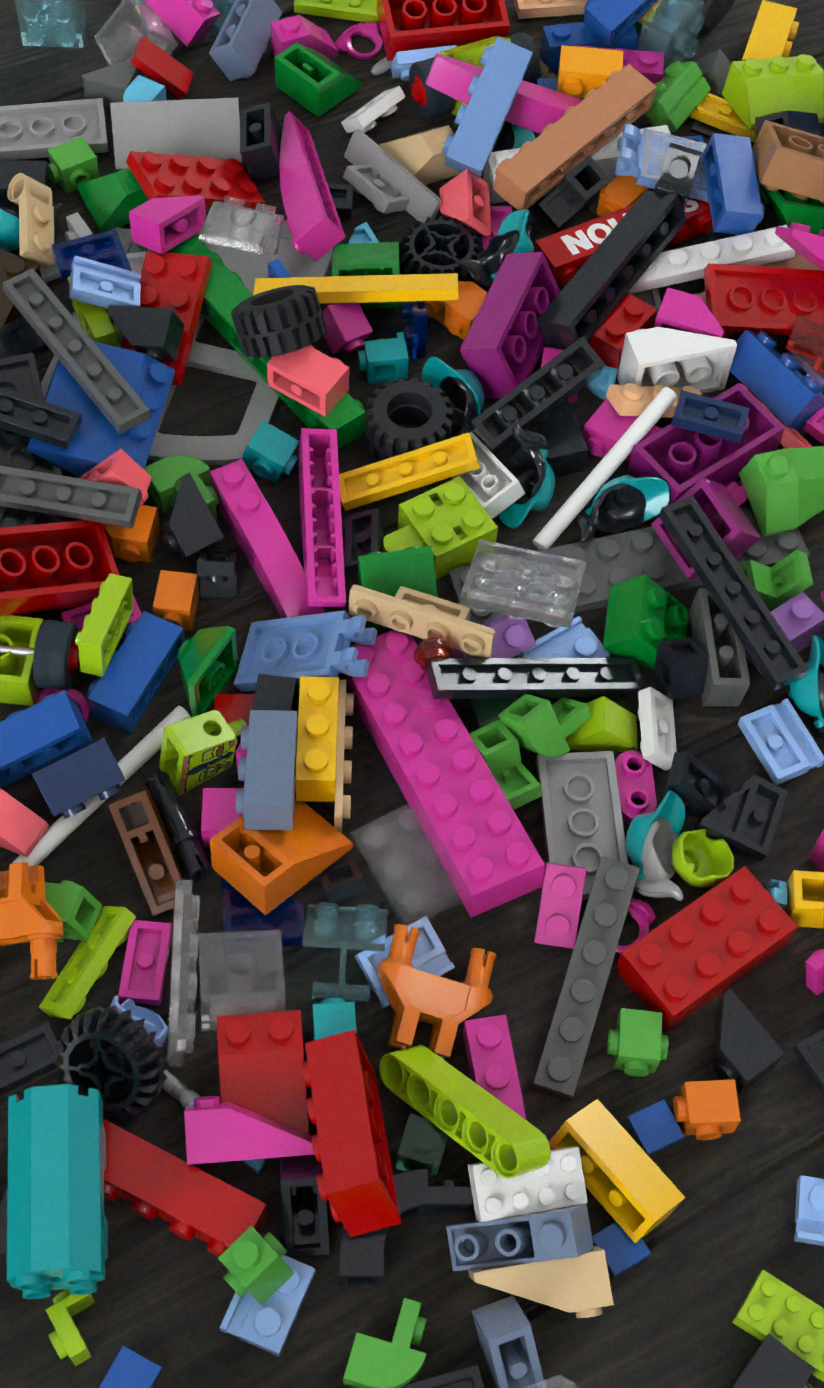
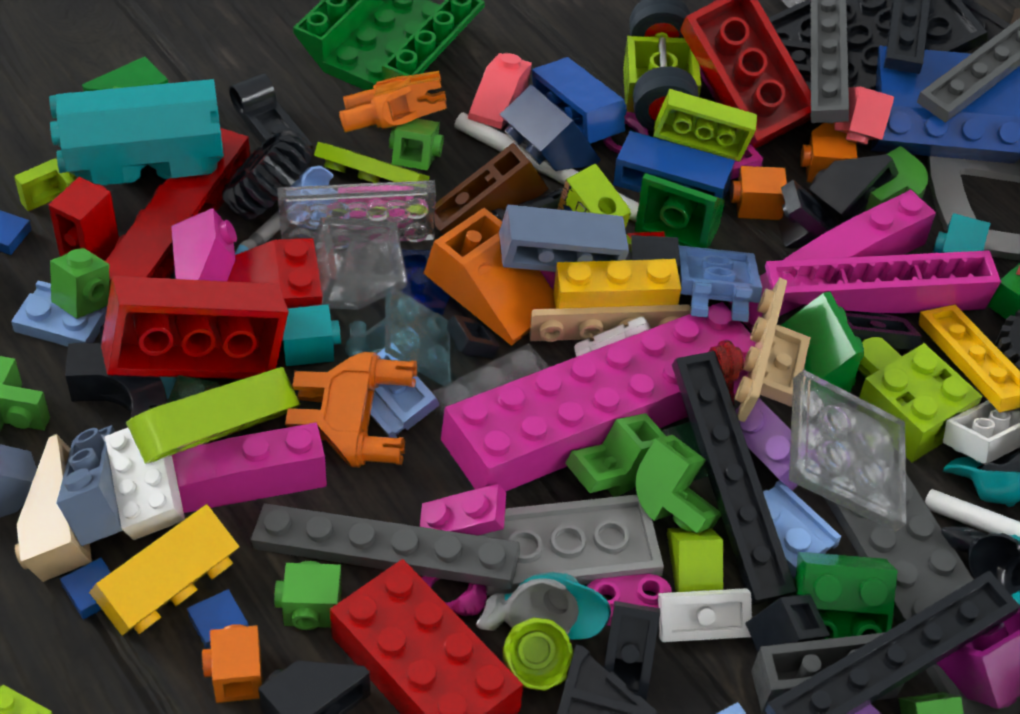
camera: 85 degrees right, 10 degrees down
none -> red brick [48,177,119,261]
none -> white axle [574,316,651,357]

